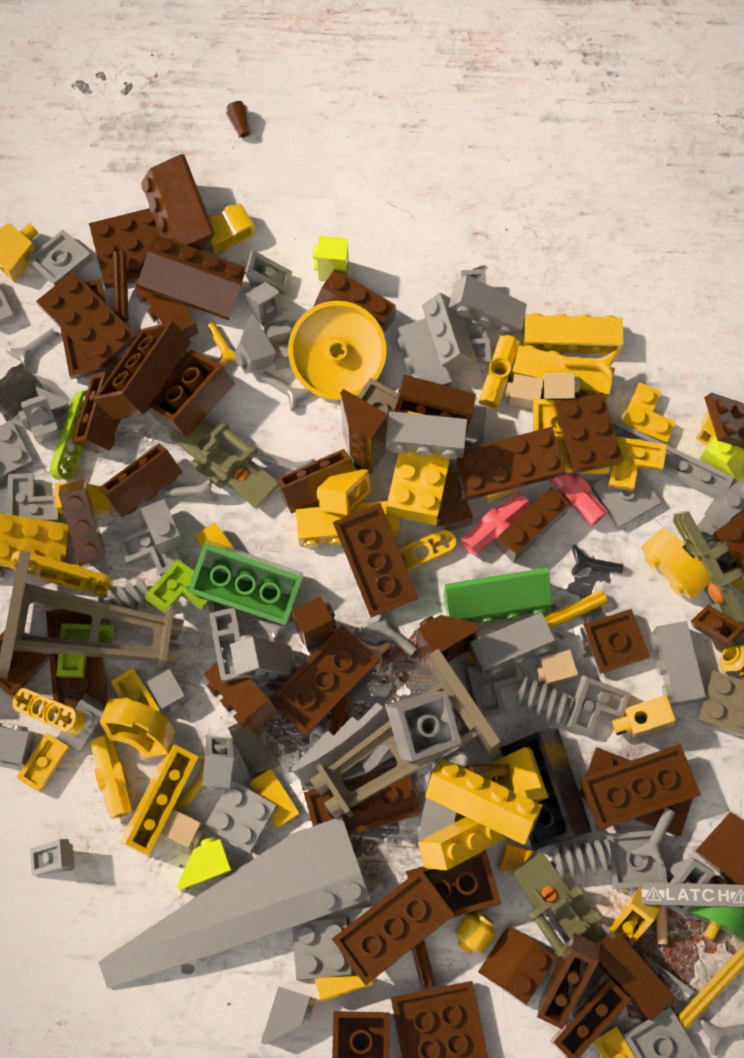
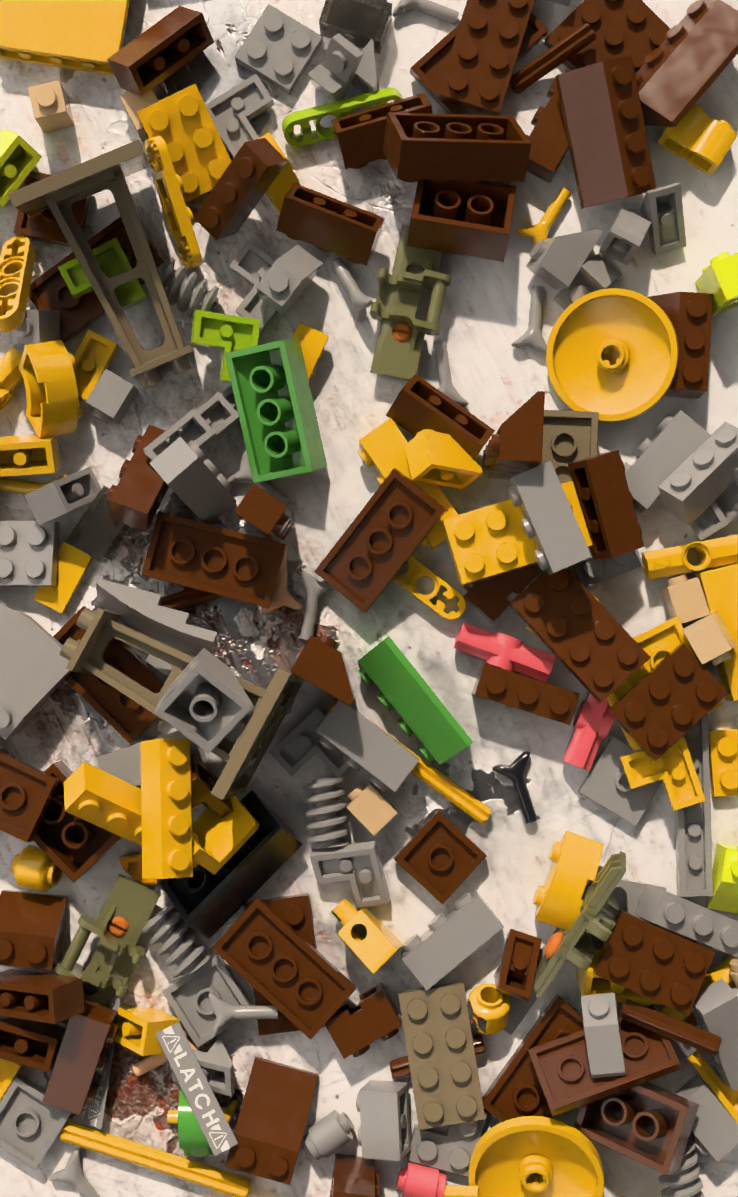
camera: 60 degrees right, 15 degrees up
none -> reddish brown brick [325,983,402,1059]

